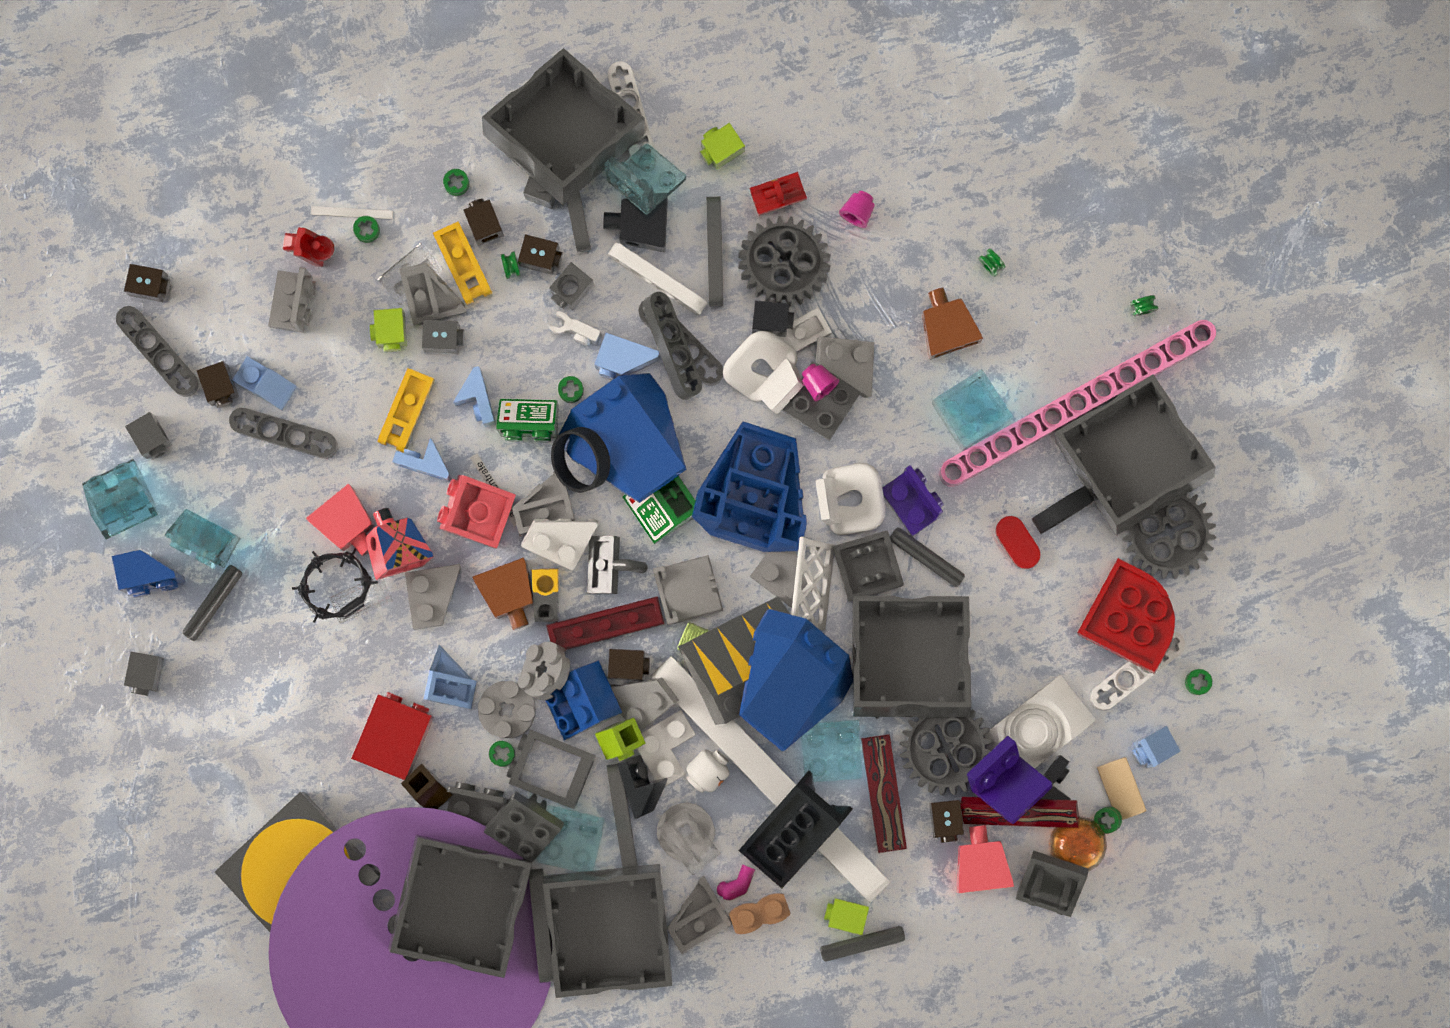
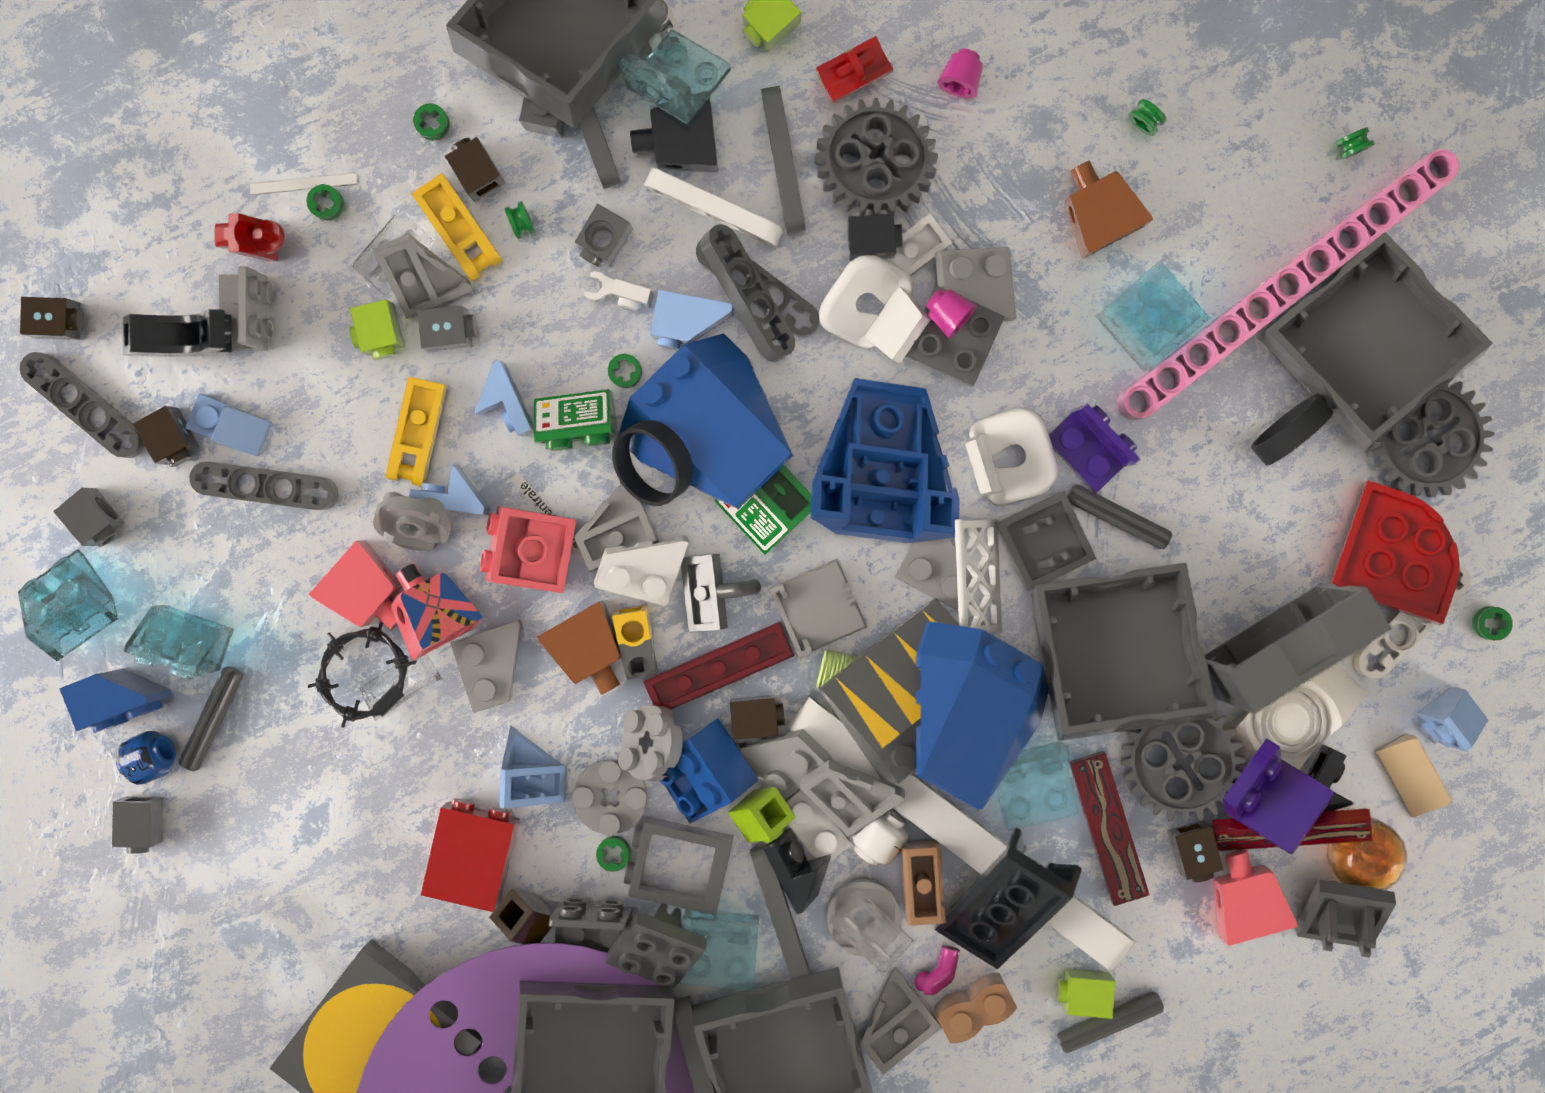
camera: 10 degrees left, 5 degrees up
dark brown brick [518,234,563,275] -> none
red tile [995,516,1040,569] -> none
green bush [1094,806,1122,834] -> none
none -> blue head [116,731,176,785]
none -> black arch [123,309,232,357]
none -> light grey plate [373,492,451,551]
none -> light grey wing [799,760,905,837]
none -> medium nougat brick [901,840,945,925]
none -> dark grey tile [1204,583,1392,714]

